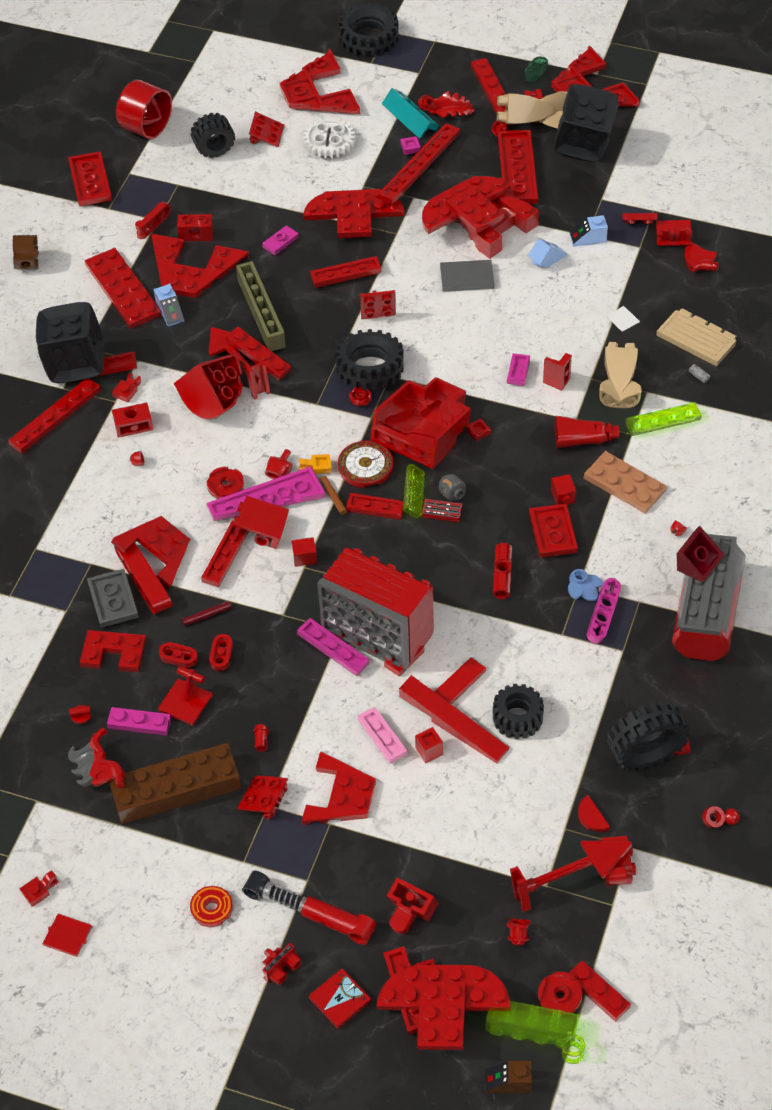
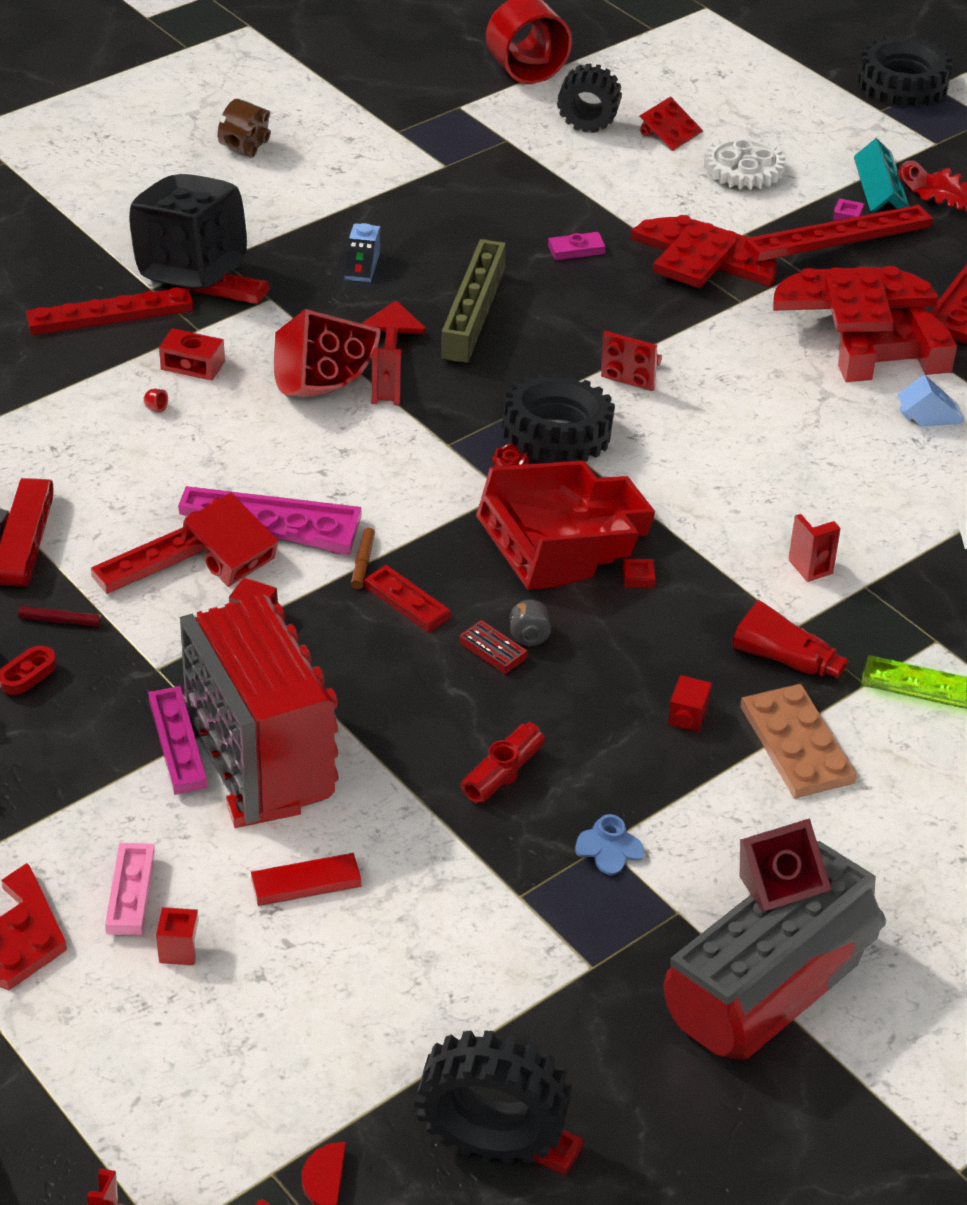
camera: 30 degrees right, 10 degrees down
red plate [68,151,112,207] -> none
red plate [84,248,162,329] -> none
red wing [111,516,190,589] -> none
red plate [112,373,141,403] -> none
red plate [135,201,171,239] -> none
red wing [152,234,249,298] -> none
red brick [177,214,214,241] -> none
red plate [206,466,244,500] -> none
red plate [226,327,291,381] -> none
red piece [265,449,293,479] -> none
red wing [280,49,360,114] -> none
light orange plate [299,454,332,474] -> none
red plate [310,256,381,288] -> none
tile [338,441,393,488] -> none
red slope [399,675,509,764] -> none
clear neon green plate [403,463,425,519] -> none
dark grey tile [440,260,494,292] -> none
black tyre [492,684,544,740] -> none
dark pink plate [507,353,530,386] -> none
red plate [529,504,578,558] -> none
dark pink beam [587,578,621,644] -> none
tan hips [599,342,641,408] -> none
red hinge [670,520,687,536] -> none

